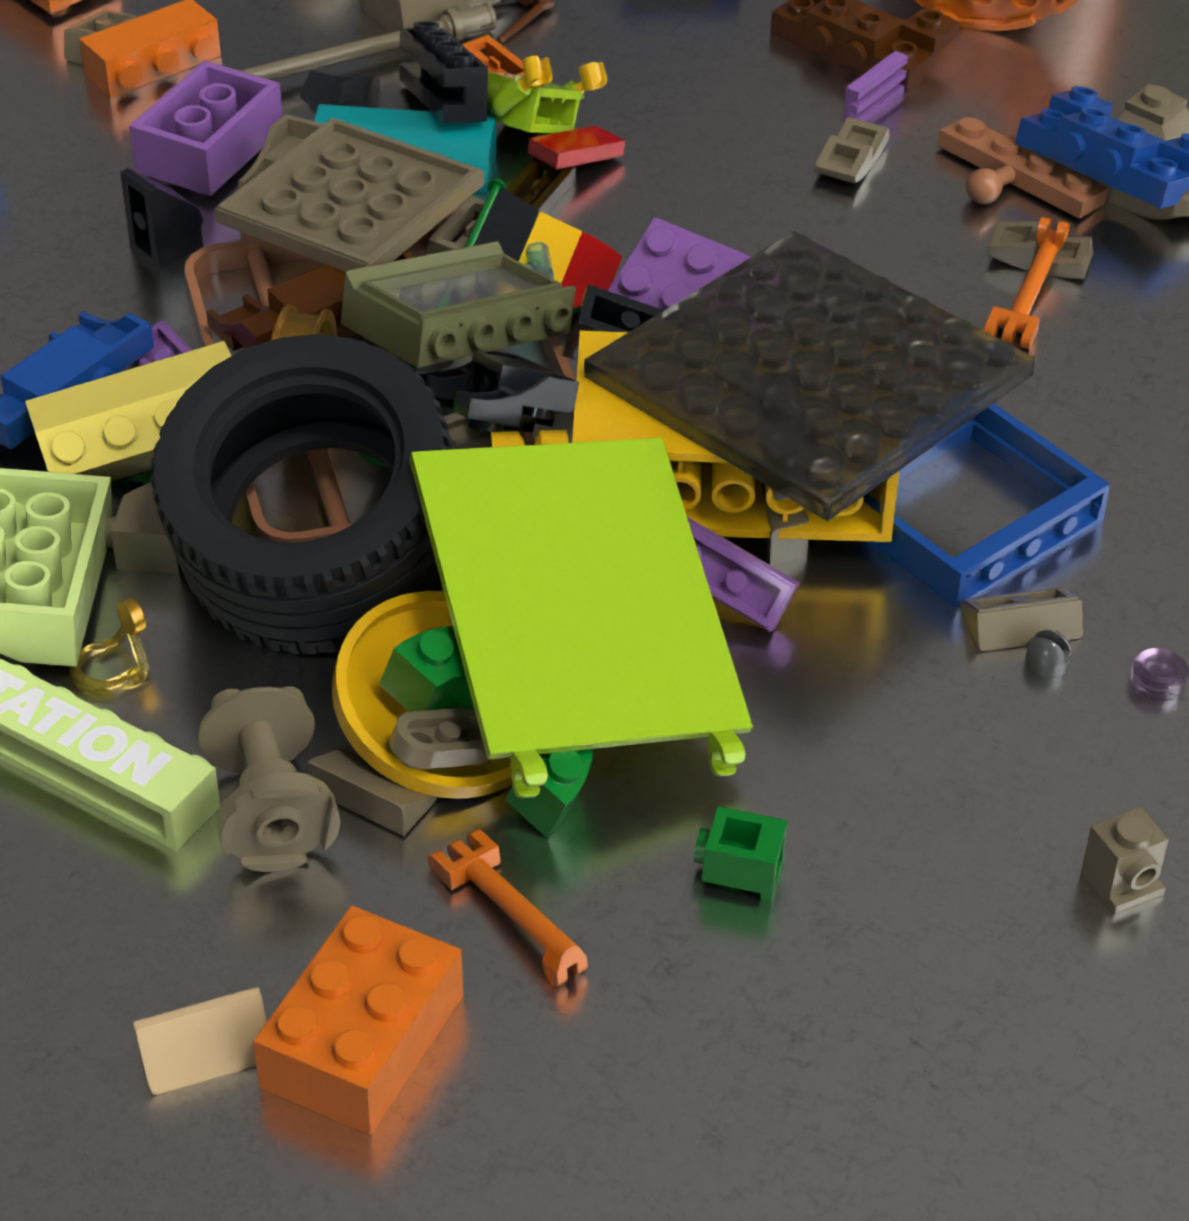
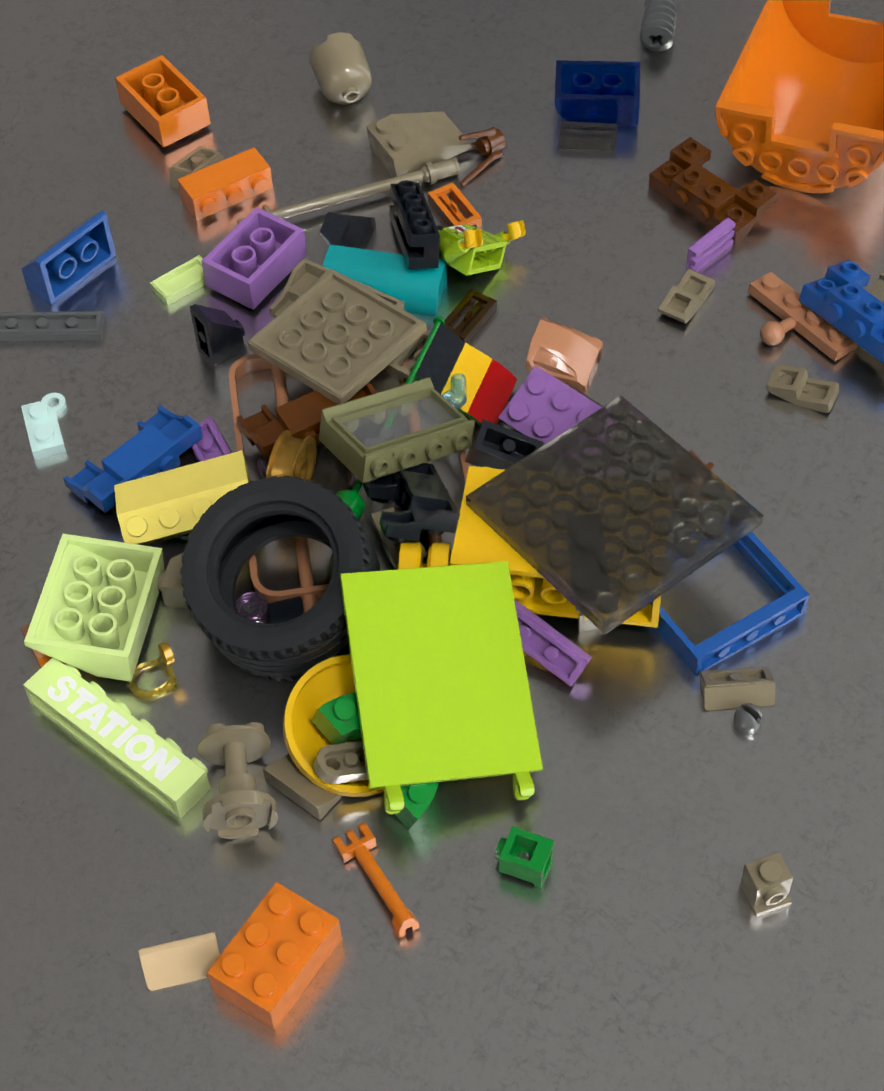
camera: 10 degrees right, 10 degrees up
red tile [527,125,625,170] -> none
orange hinge [983,217,1070,350] -> none
clear purple tile [1130,648,1189,701] -> none
none -> yellowish green tile [150,255,206,306]
none -> nougat slope [526,317,603,392]

